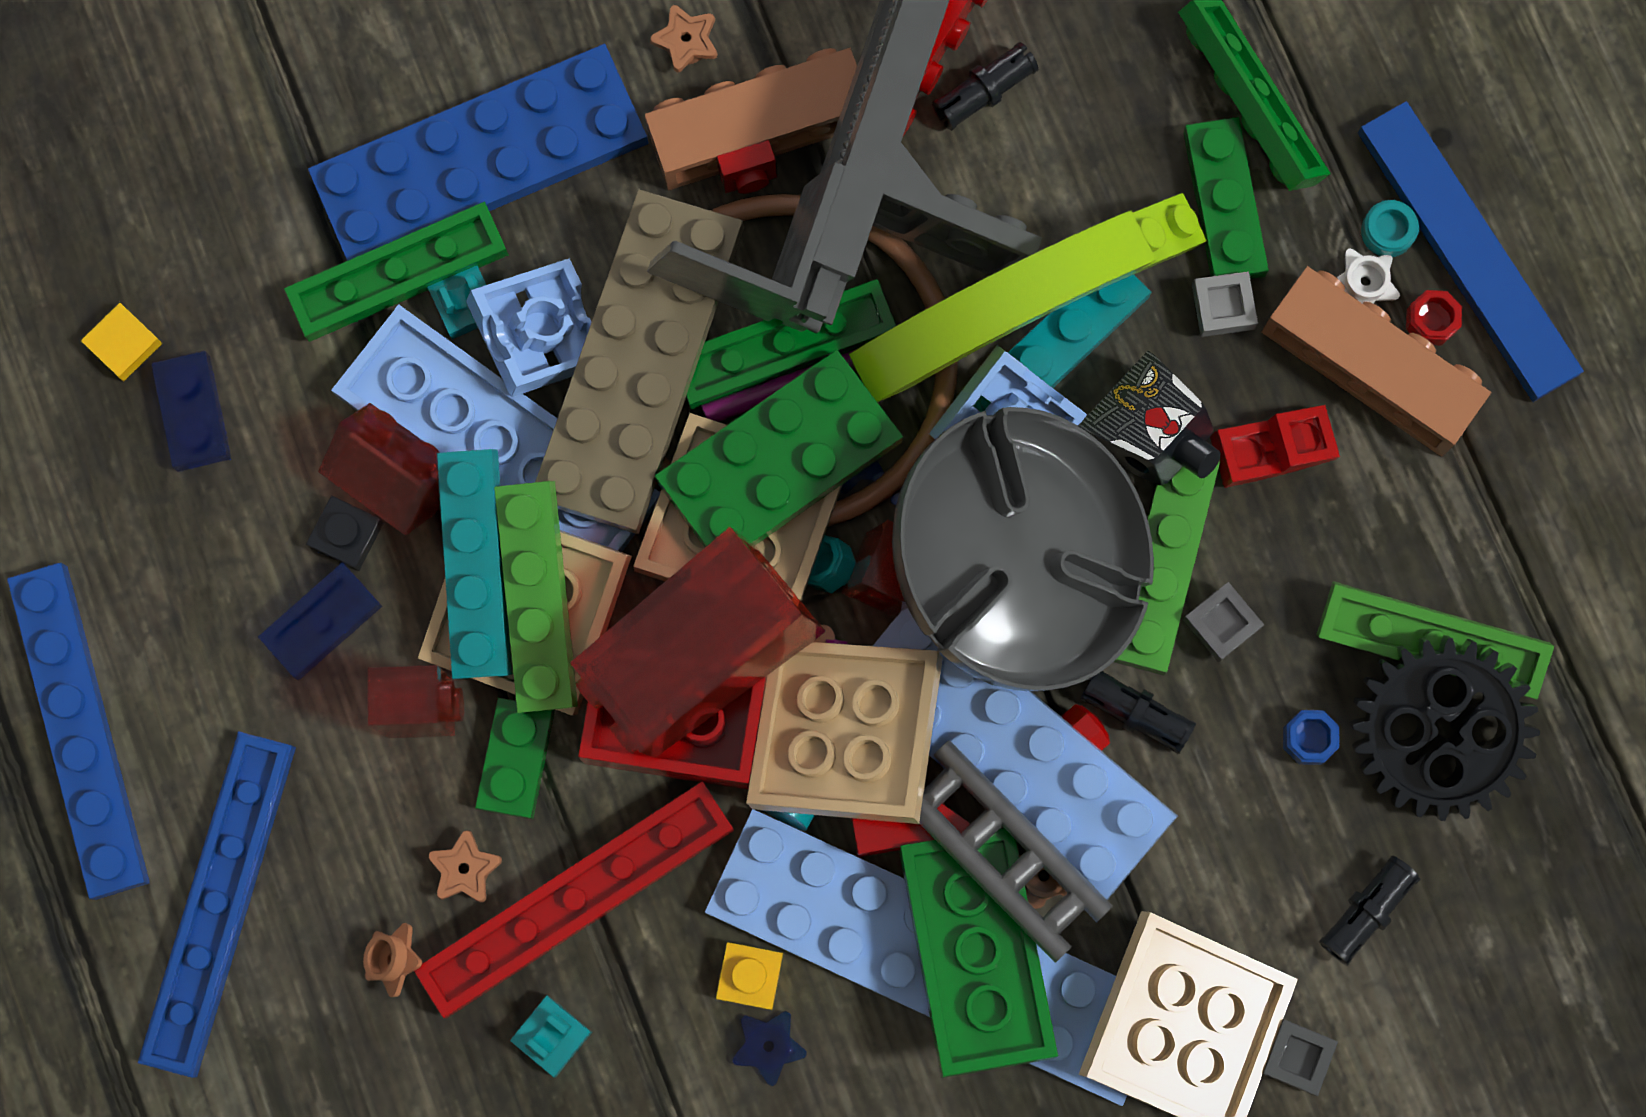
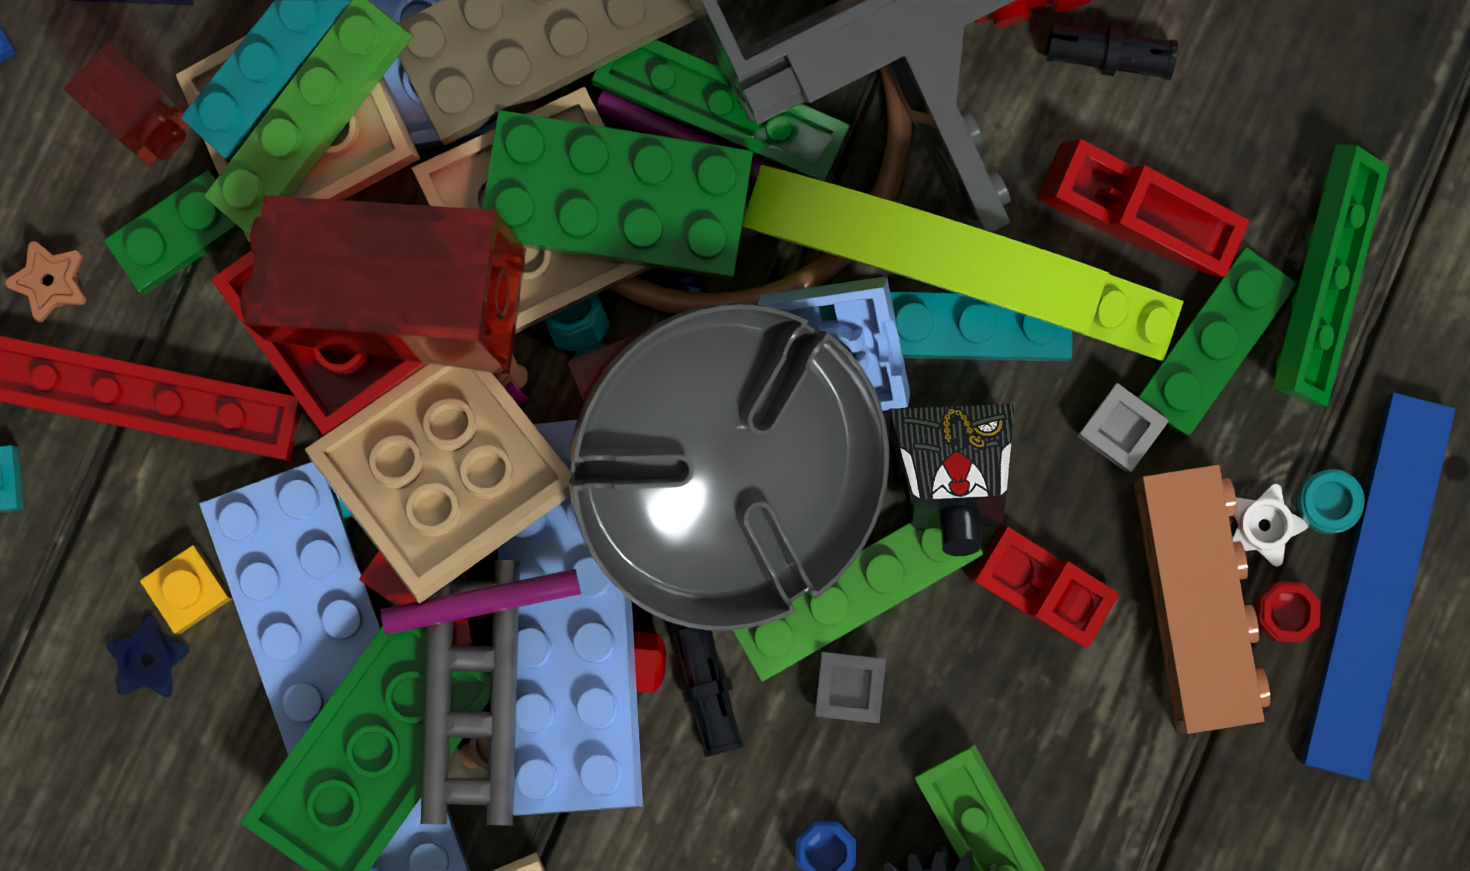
camera: 45 degrees right, 5 degrees up
none -> magenta bar [381,568,581,635]
none -> red slope [1036,139,1250,278]

